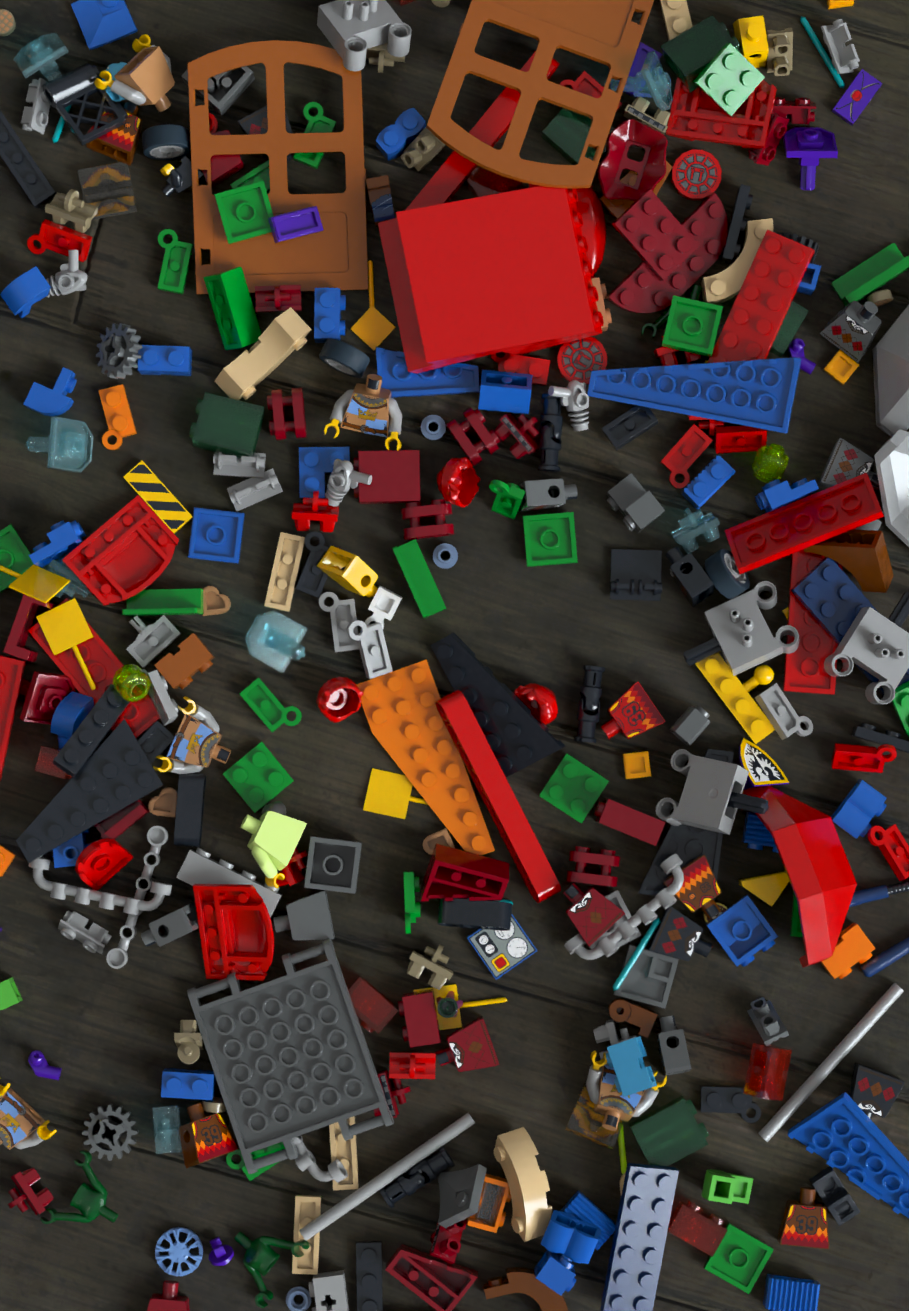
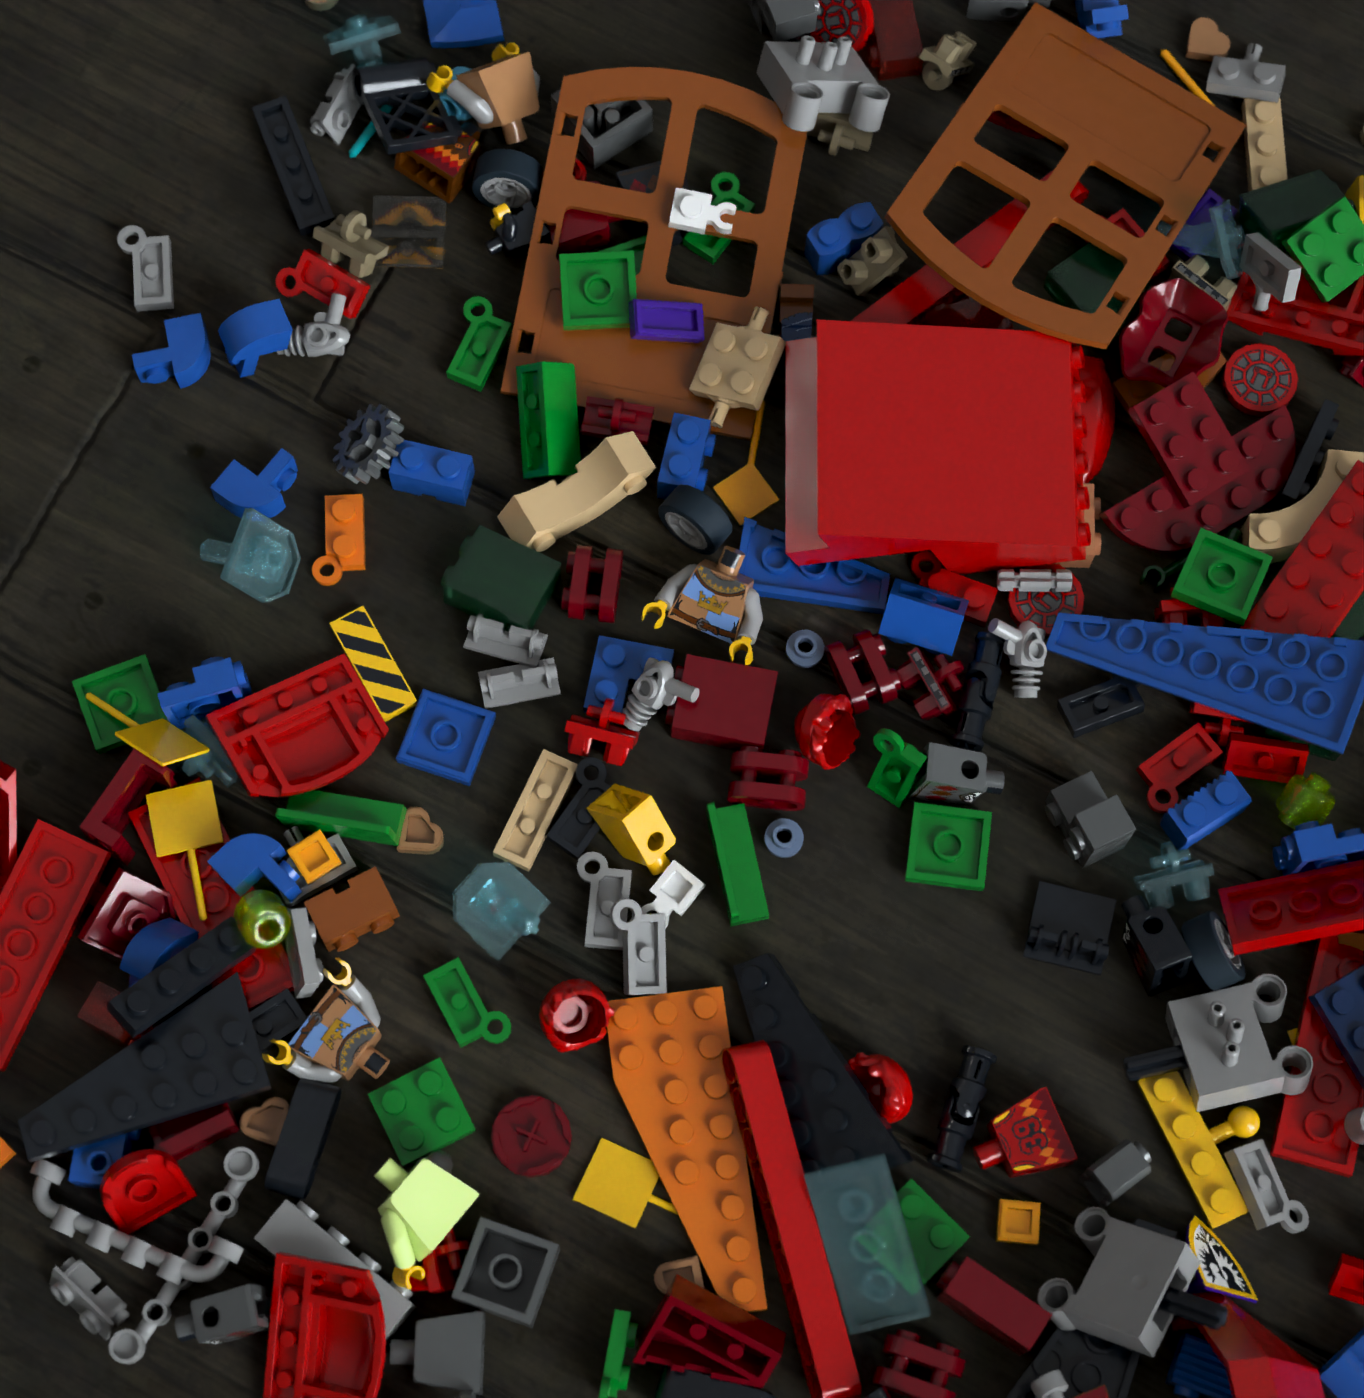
camera: 15 degrees right, 15 degrees down
none -> blue brick [207,833,302,903]
none -> light orange tile [286,829,342,885]
none -> dark red tile [491,1095,572,1178]
none -> white plate [668,187,737,234]
none -> tan plate [689,306,786,428]
none -> clear light blue plate [804,1153,931,1335]
none -> light grey axle [996,569,1073,592]
none -> light grey plate [1239,232,1302,311]

